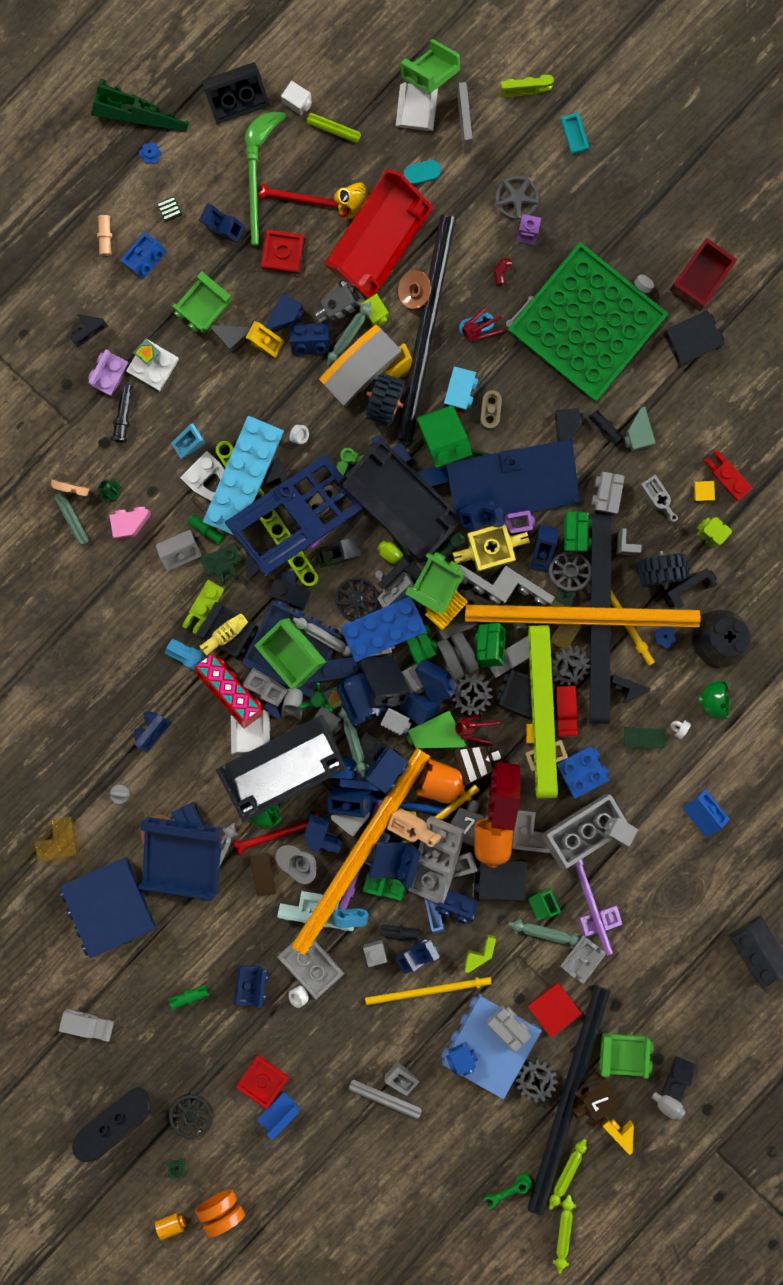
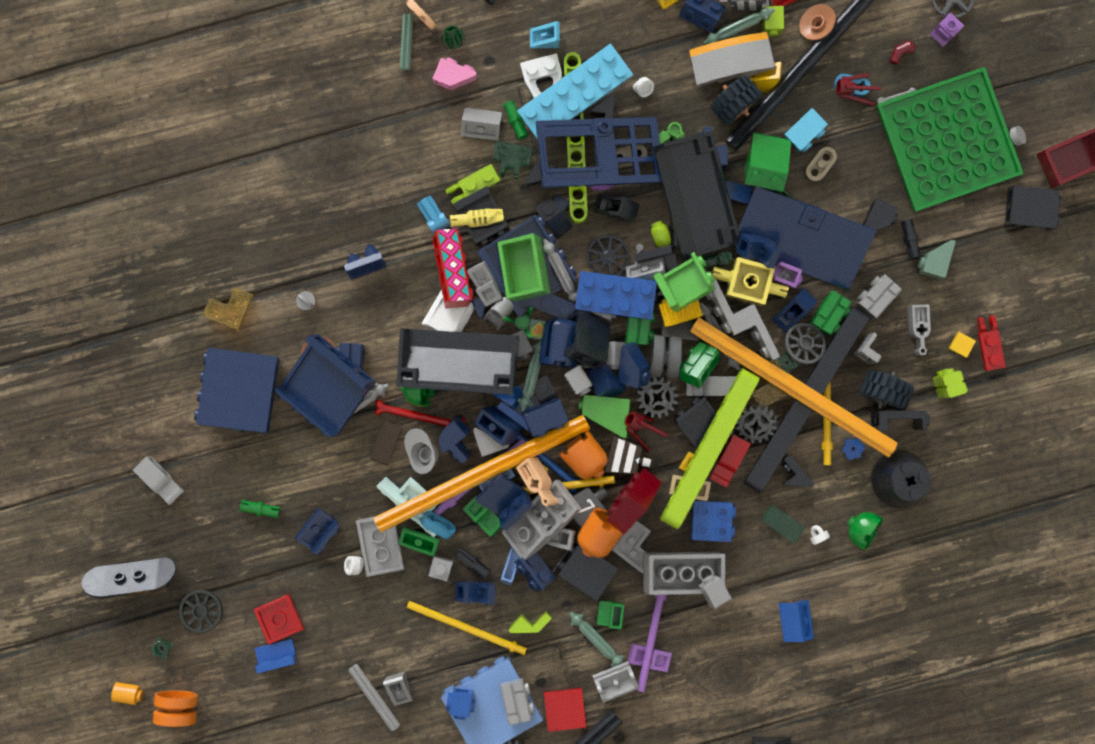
camera: 30 degrees right, 0 degrees up
none -> green slope [398,527,440,557]

